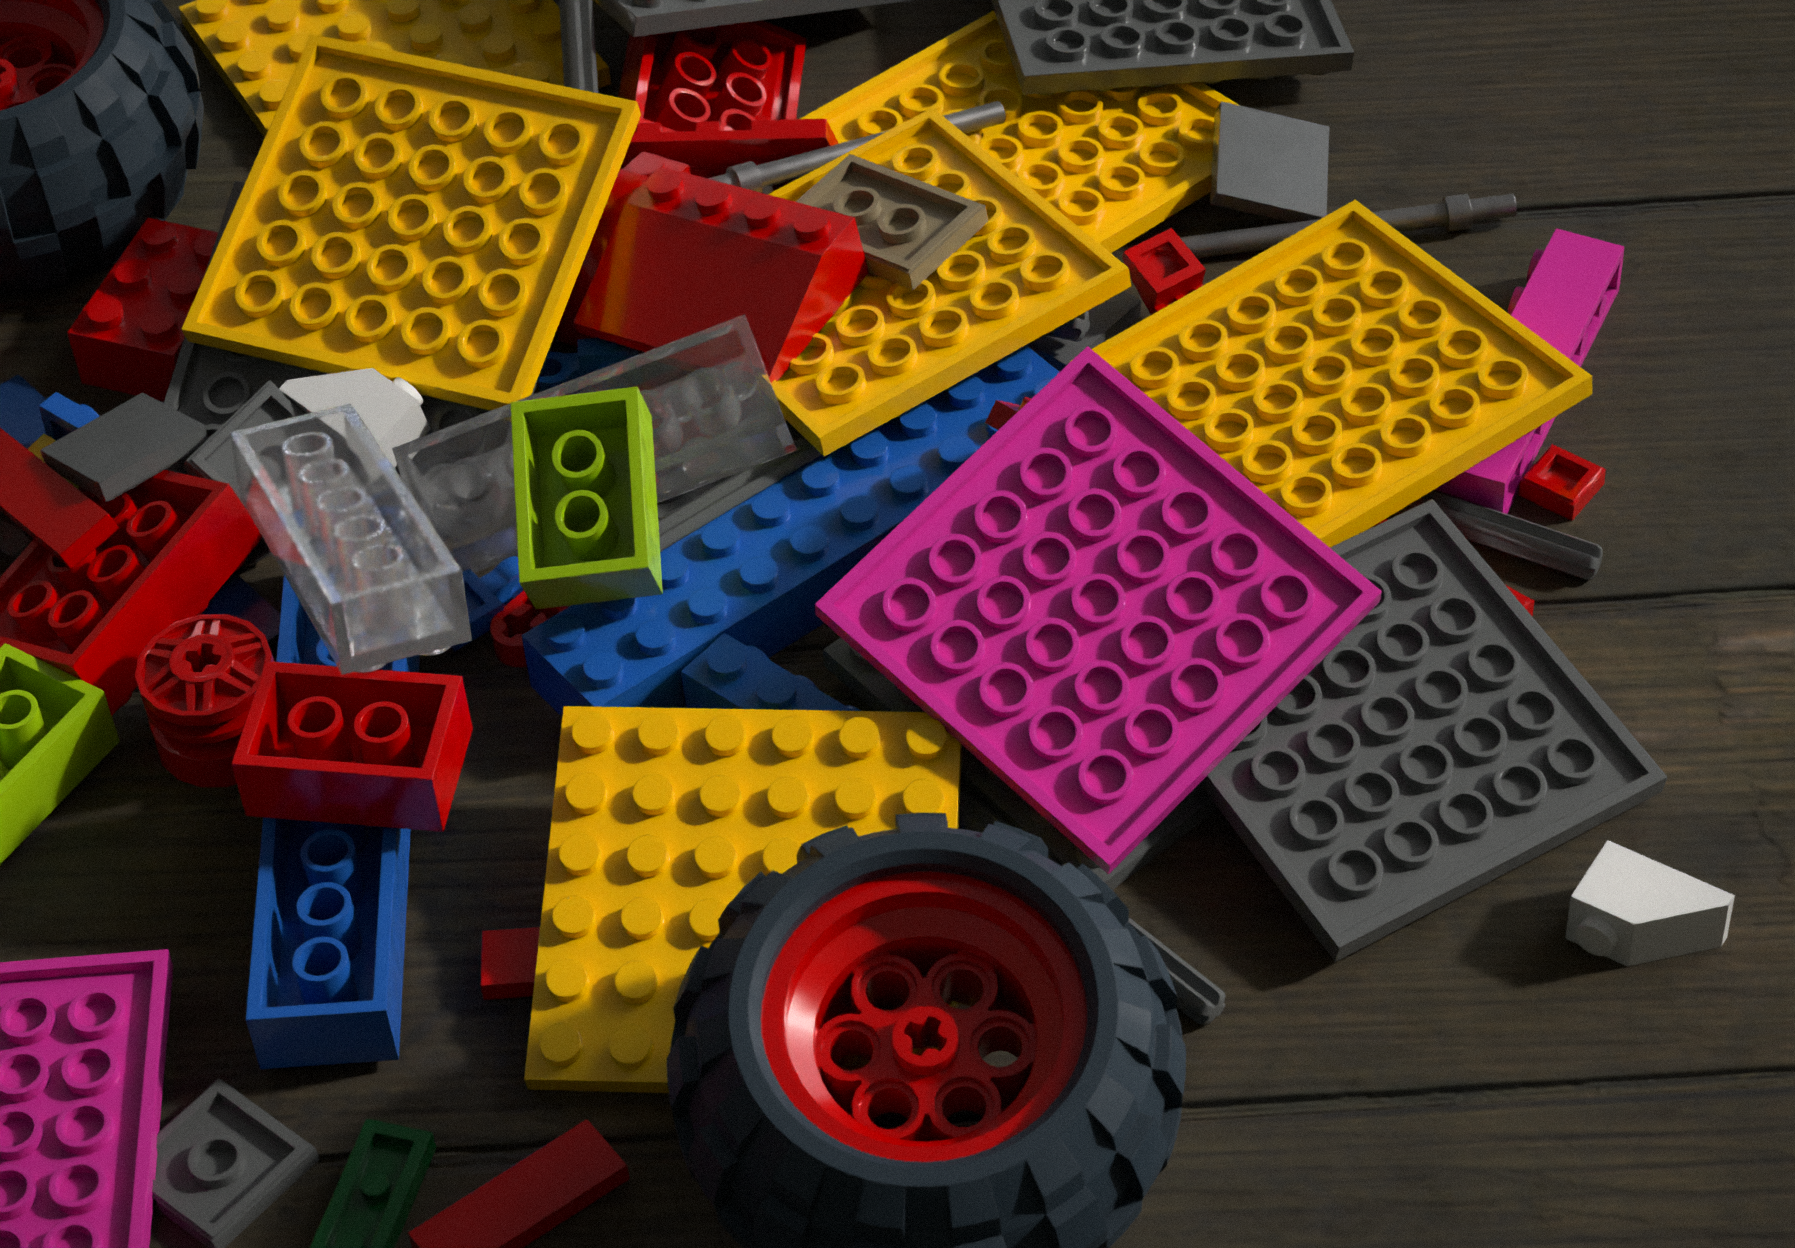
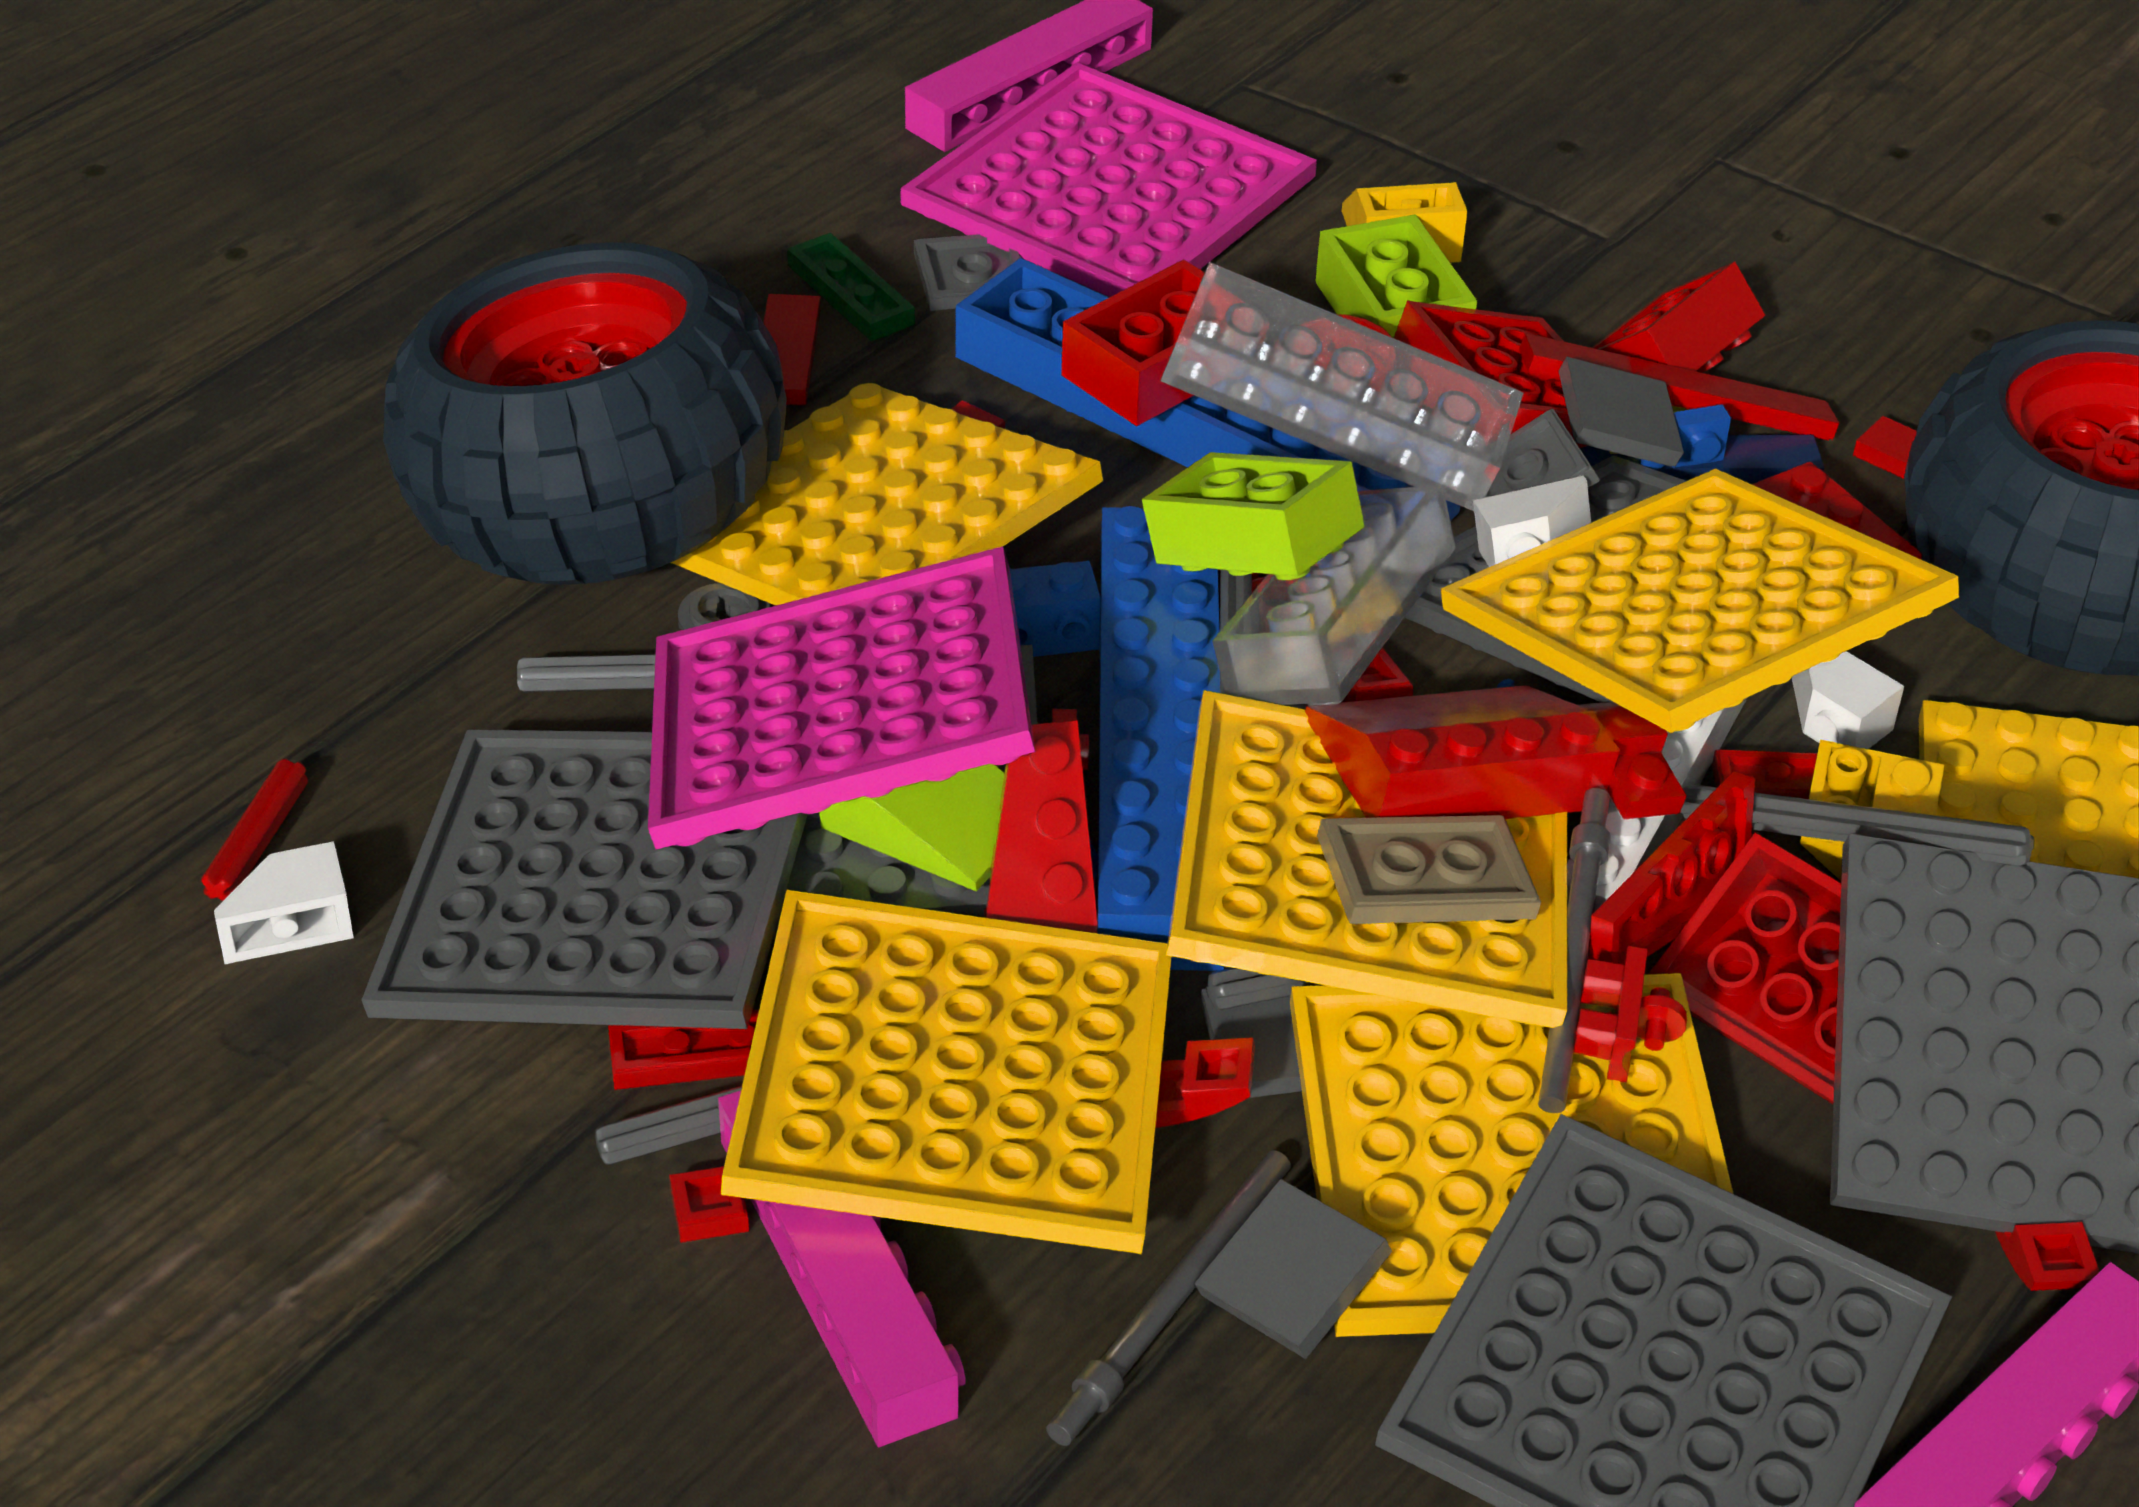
camera: 125 degrees right, 5 degrees down
none -> red axle [201,759,308,901]
none -> red hips [1573,945,1687,1083]

